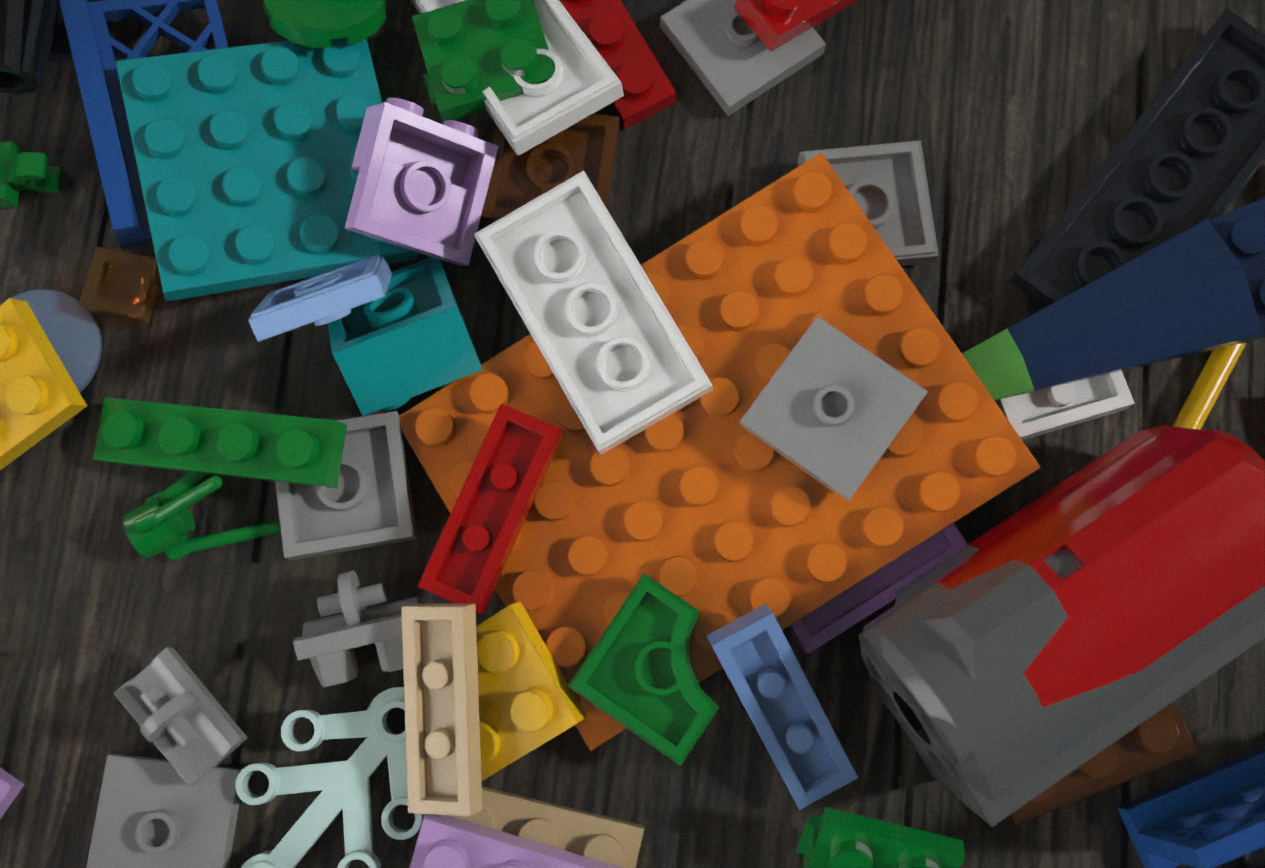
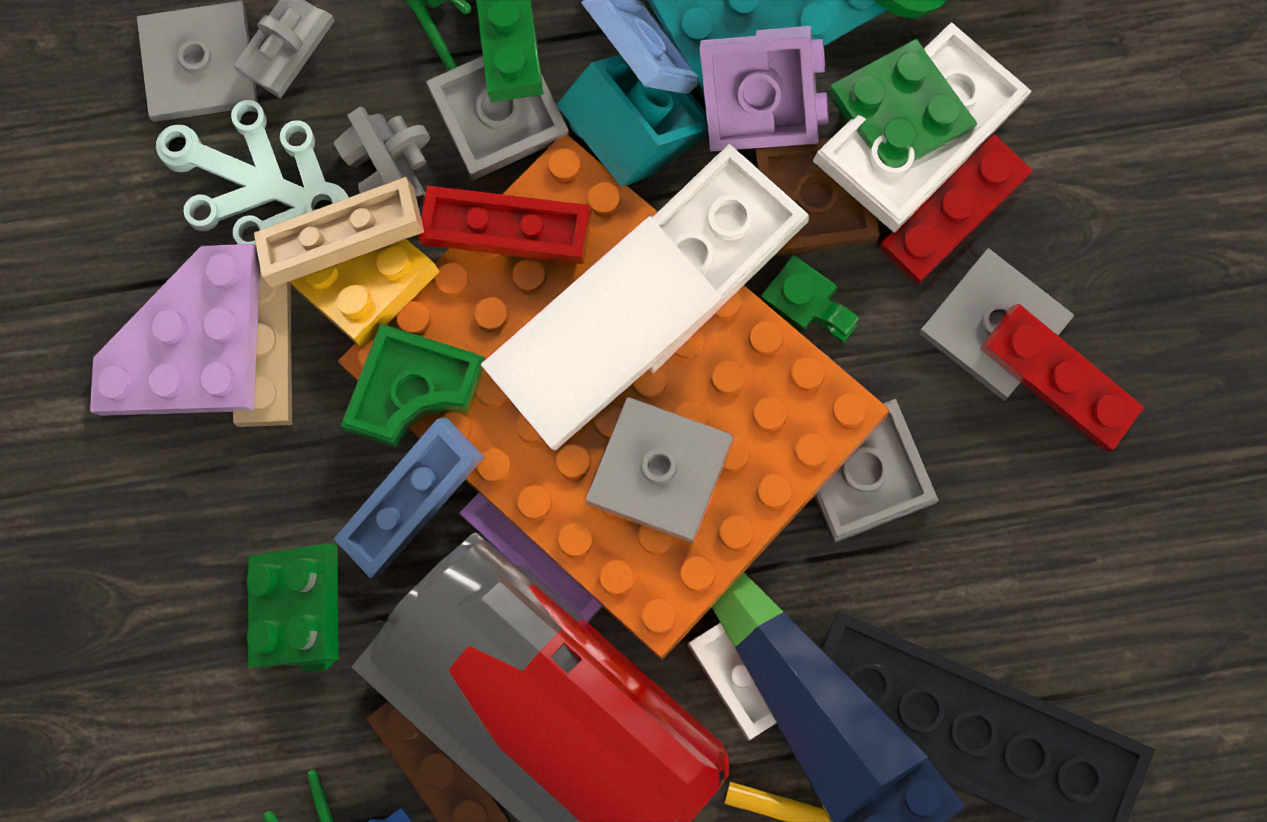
camera: 75 degrees right, 0 degrees up
none -> white tile [481,216,725,451]
none -> green plate [761,255,859,344]

